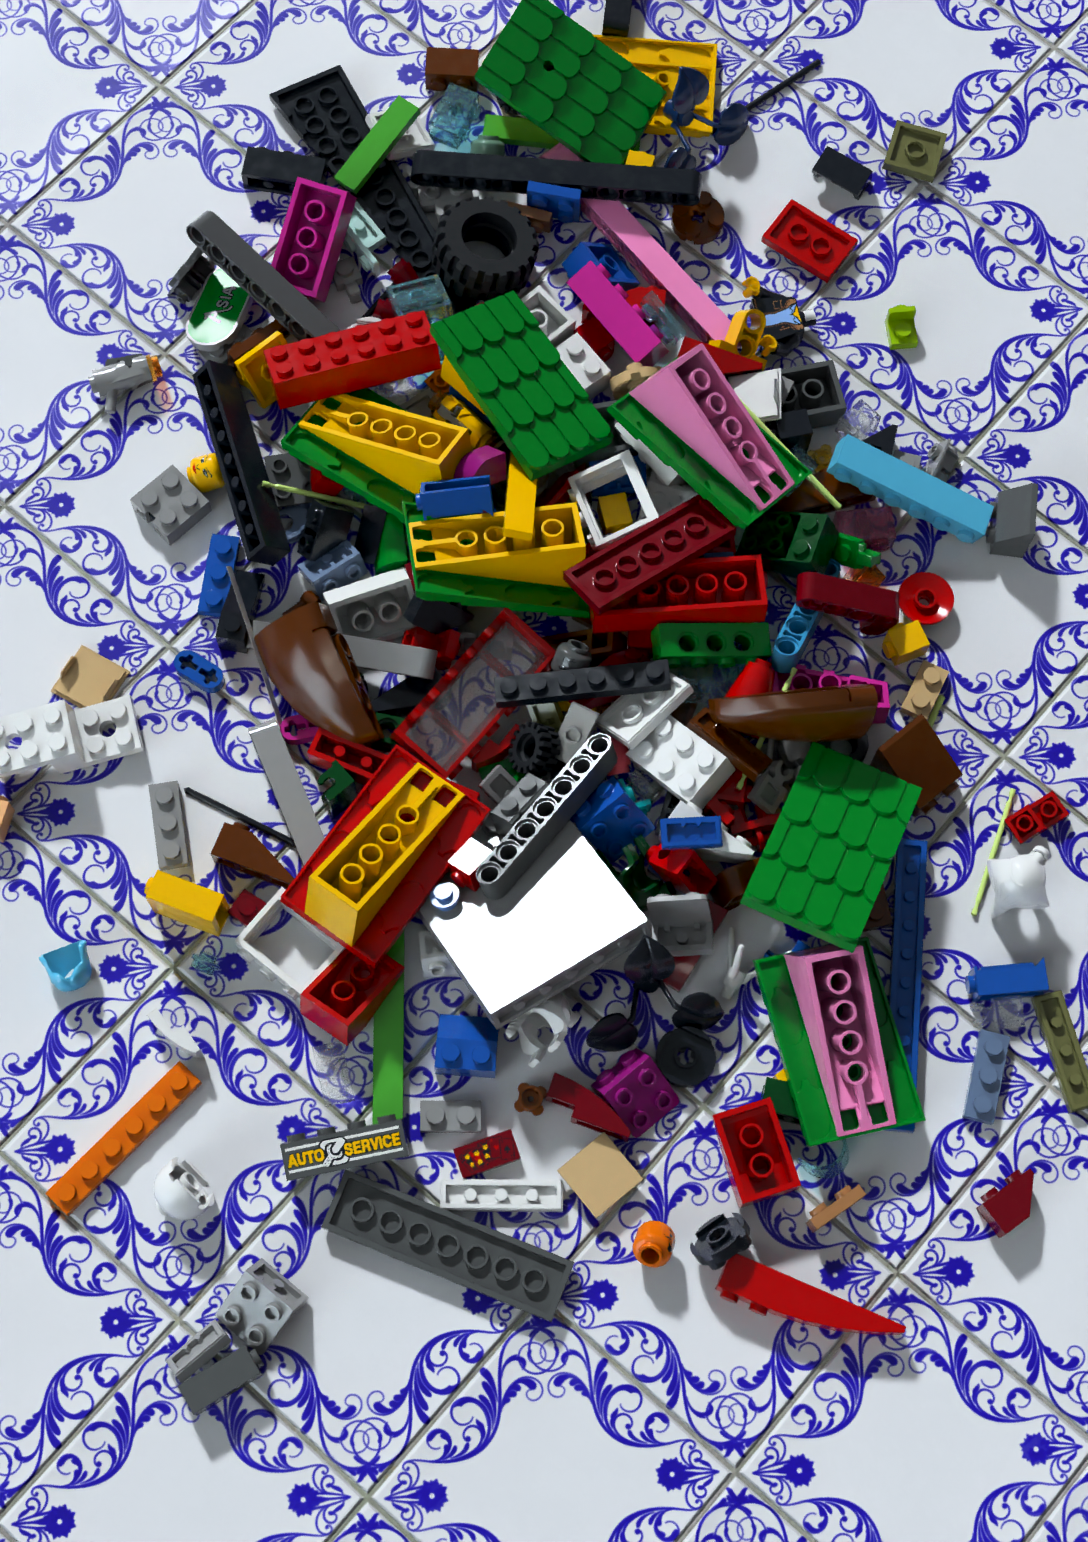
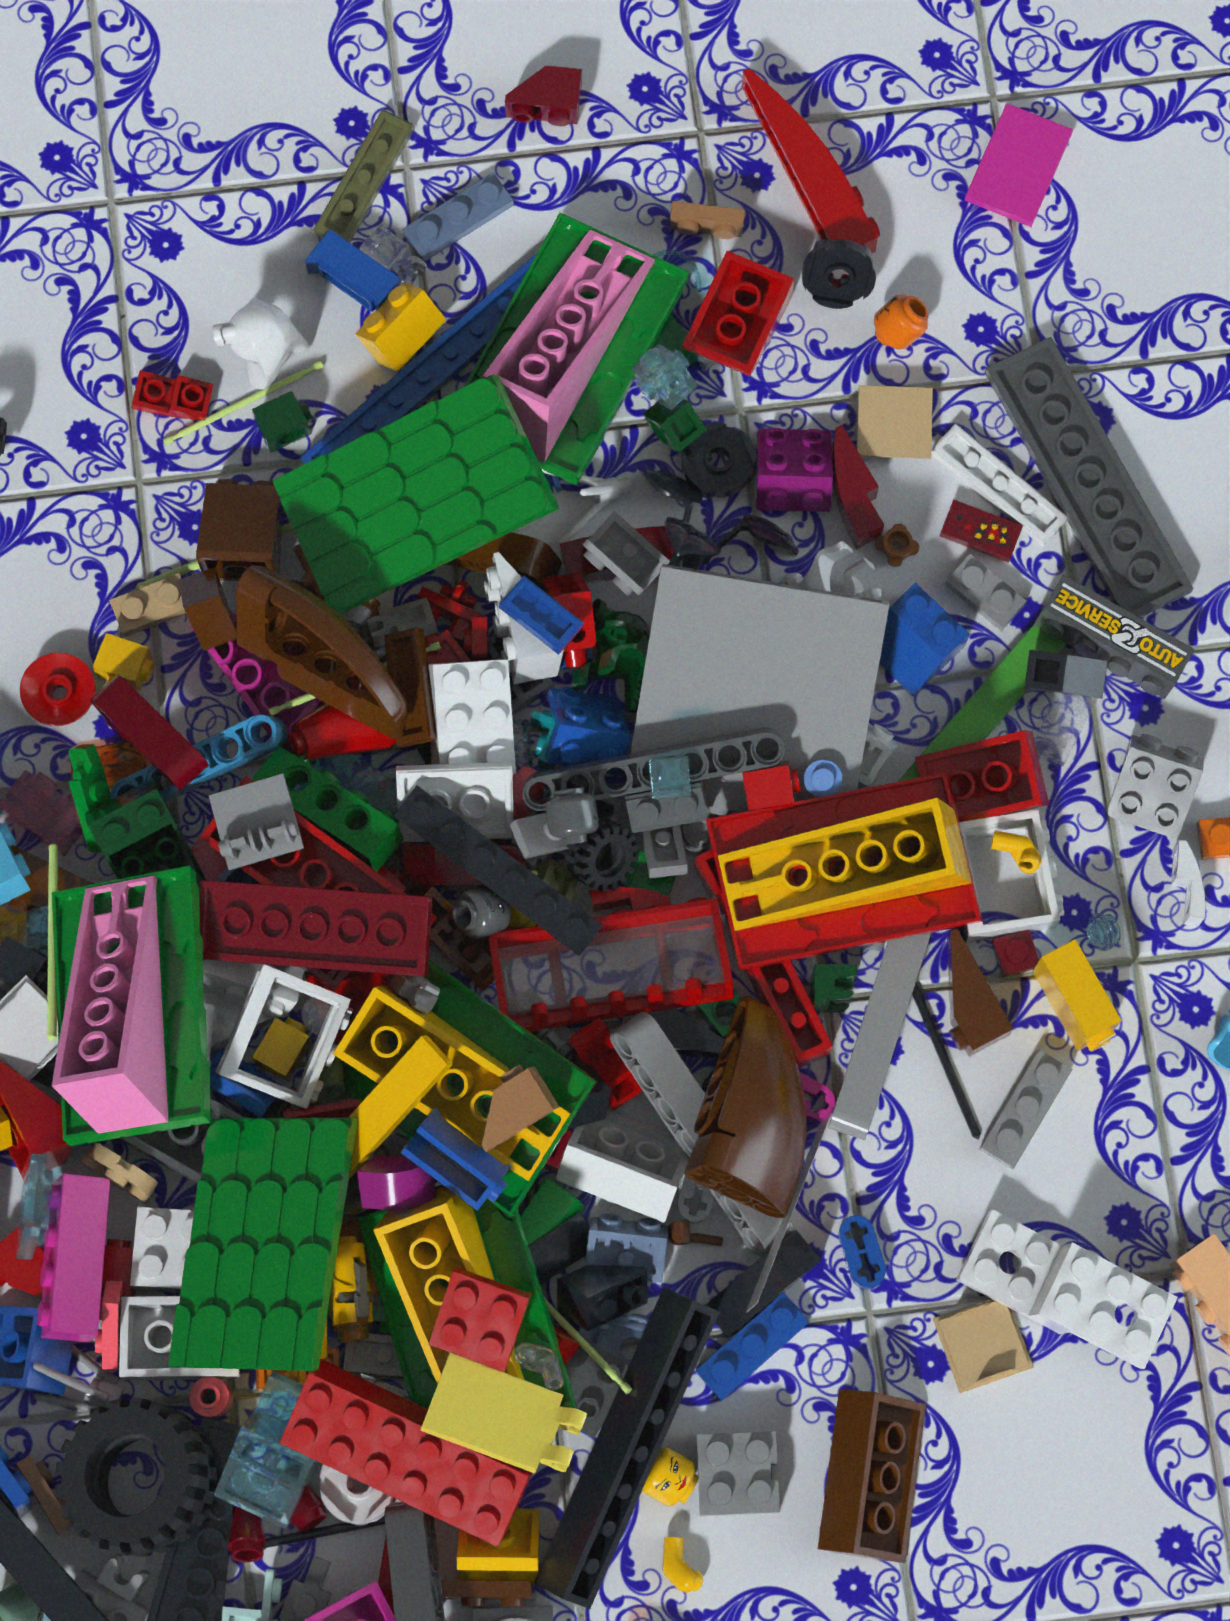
camera: 135 degrees left, 5 degrees up
none -> light grey plant [33,1345,125,1412]
none -> coral plate [95,1281,122,1370]
none -> reddish brown slope [179,567,237,651]
none -> light grey hinge [208,774,304,870]
none -> dark green brick [252,391,313,453]
none -> yellow brick [355,282,447,372]
none -> light grey plate [389,974,440,1014]
none -> light yellow tile [421,1353,587,1473]
none -> red plate [428,1267,531,1372]
none -> medium nougat slope [482,1065,560,1152]
none -> clear arm [514,1342,564,1390]
none -> dark grey head [545,787,599,845]
none -> clear light blue brick [631,344,698,410]
none -> dark green brick [642,391,707,453]
none -> clear light blue plate [649,756,692,799]
none -> yellow arm [662,1537,703,1593]
none -> reddish brown slope [817,1389,926,1564]
none -> dark pink tile [964,103,1073,228]
none -> yellow arm [991,830,1041,874]
none -> slope [1024,650,1108,699]
none -> light grey bracket [1107,734,1204,838]

